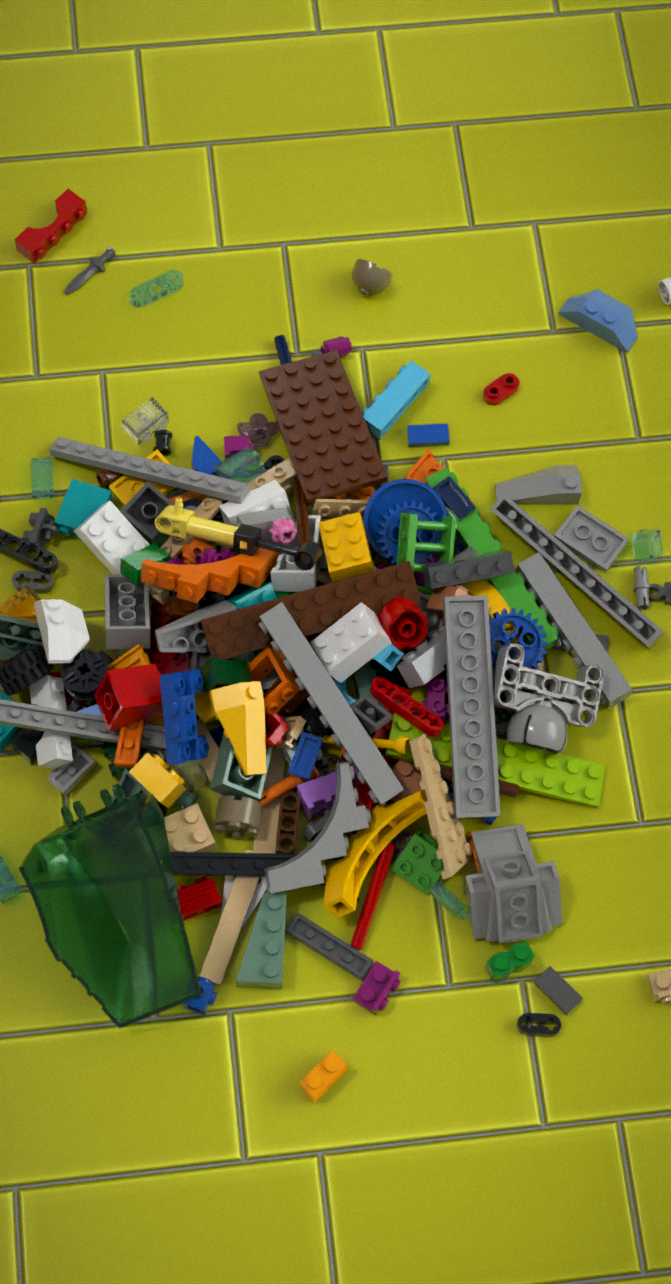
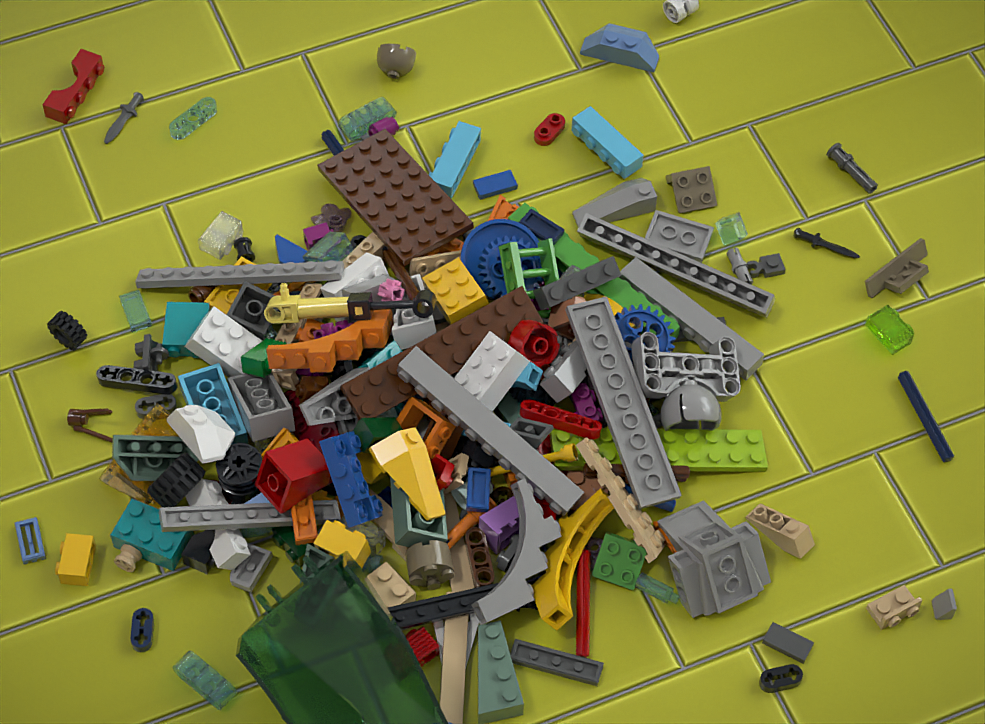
camera: 15 degrees left, 10 degrees down
magenta bracket [352,961,401,1015] -> none
green brick [485,942,535,982] -> none
none -> medium azure brick [178,363,249,445]
none -> clear light blue beam [338,97,397,141]
none -> medium azure brick [572,106,644,179]
none -> dark tan bracket [666,166,717,213]
none -> tan slope [746,503,815,559]

